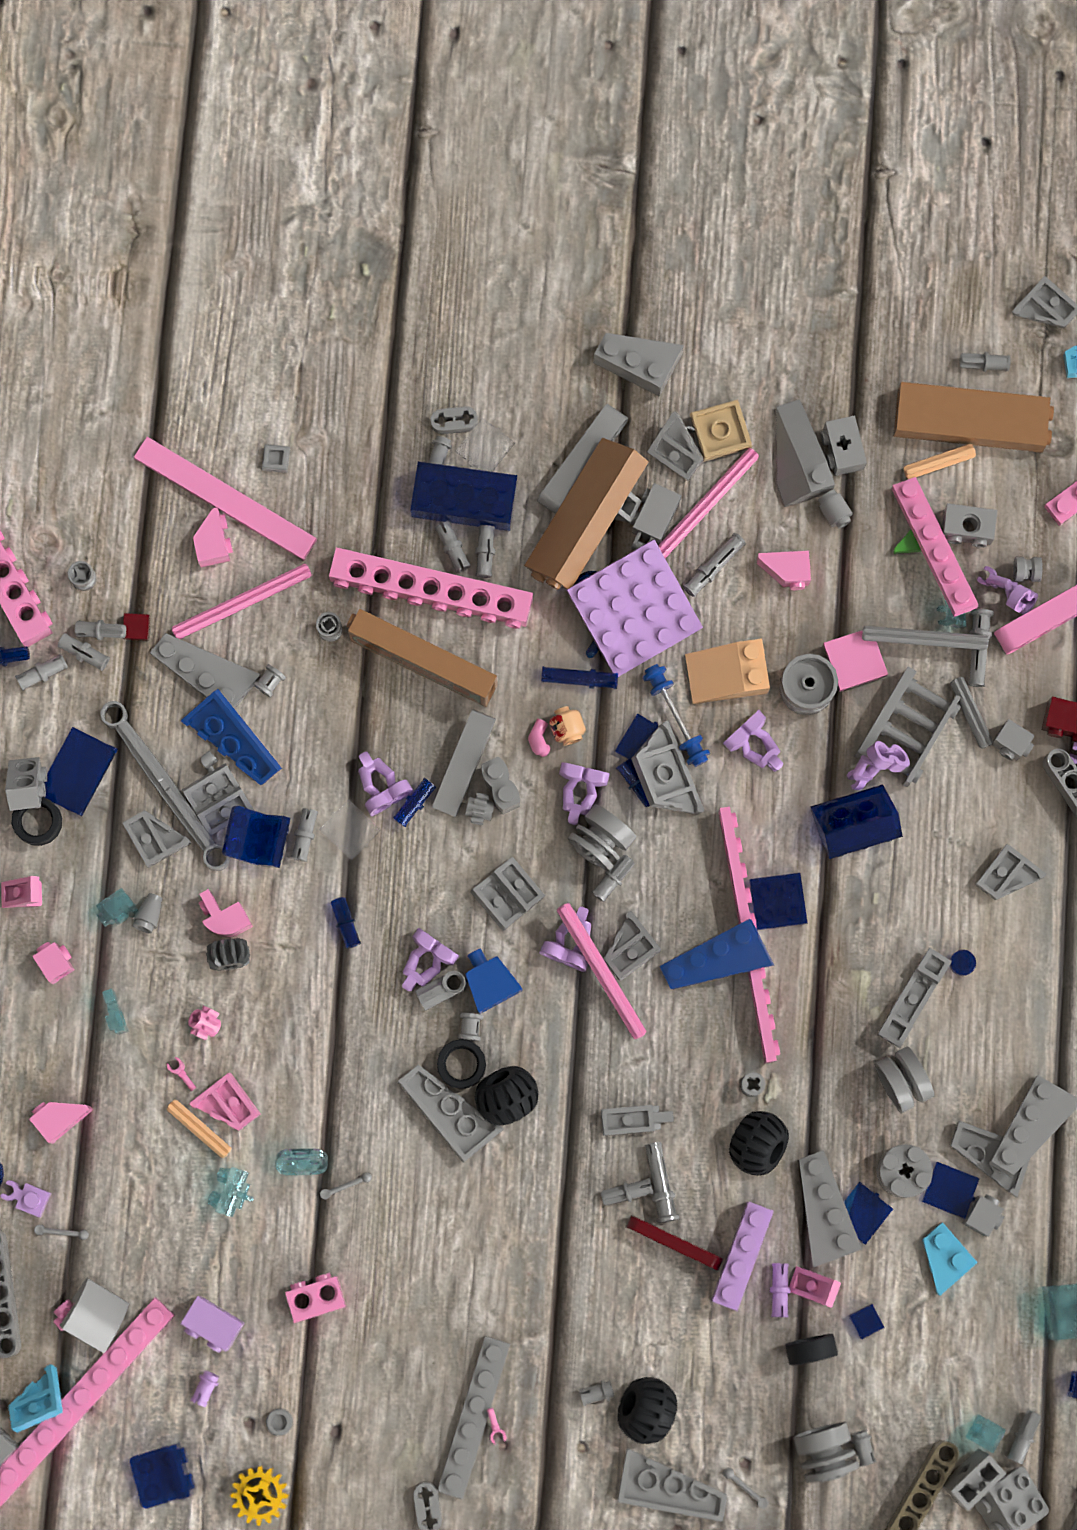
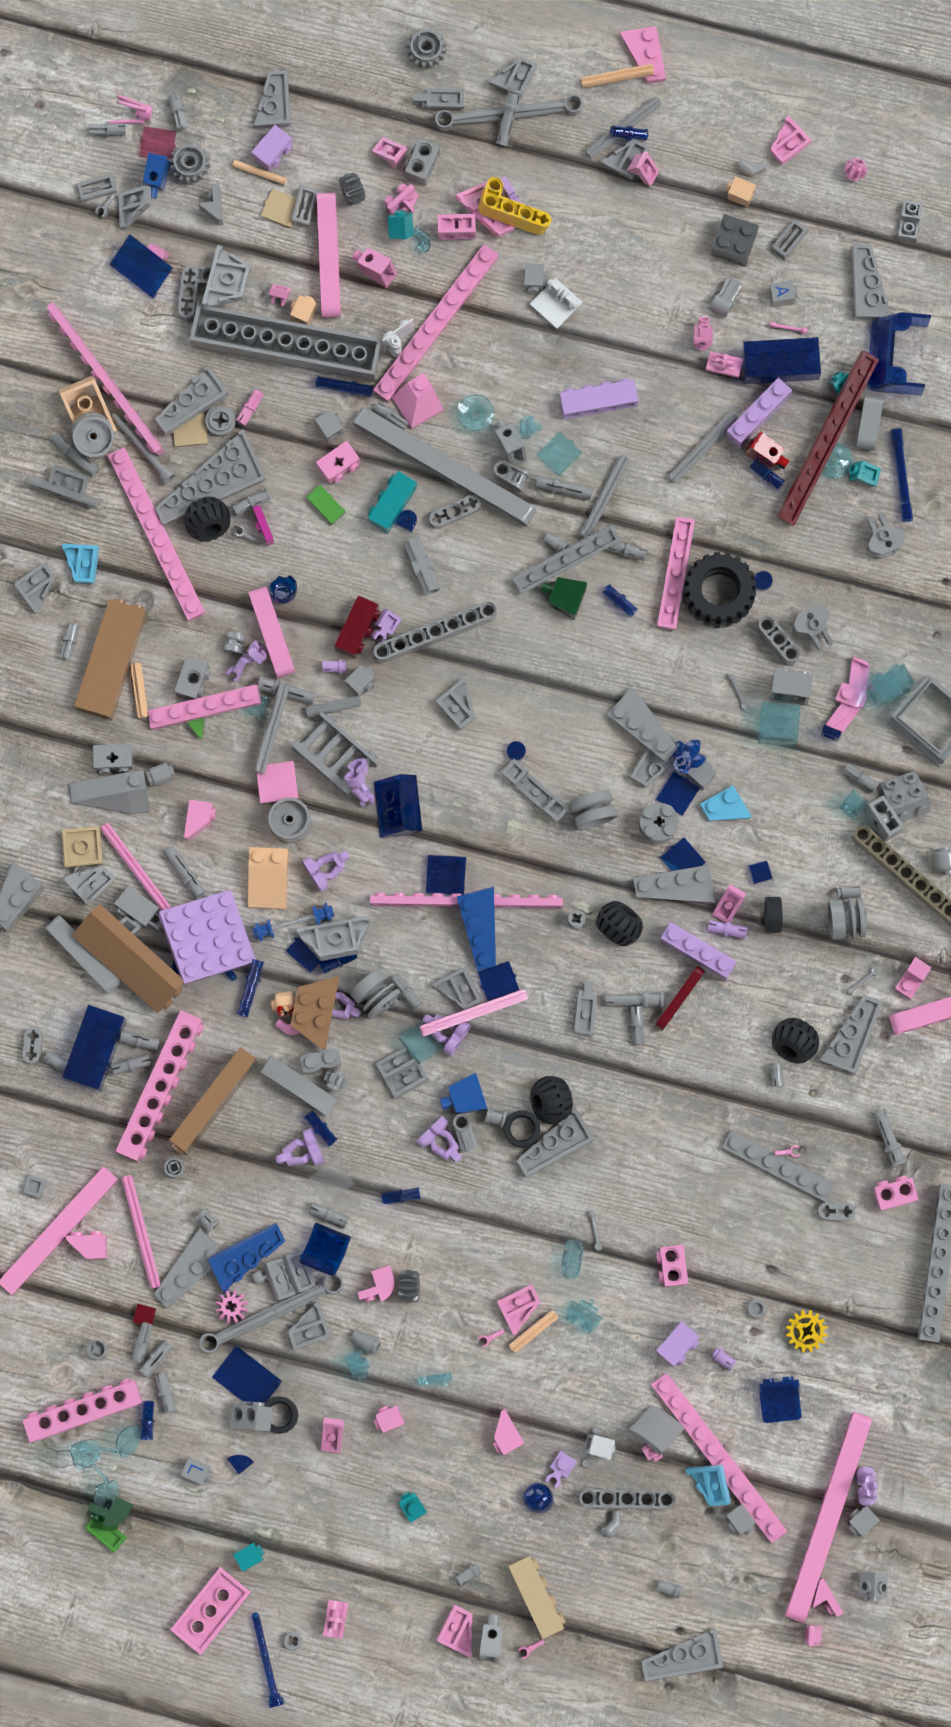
camera: 75 degrees left, 0 degrees up
bright pink gear [188,1006,221,1040] -> none
none -> bright pink gear [215,1290,248,1323]
none -> medium nougat wing [291,976,339,1050]
none -> lavender pin [322,659,346,674]
none -> clear light blue piece [399,1020,443,1064]
none -> clear blue piece [478,961,519,1001]
none -> brick [583,1433,616,1460]
none -> clear blue plate [672,740,707,773]

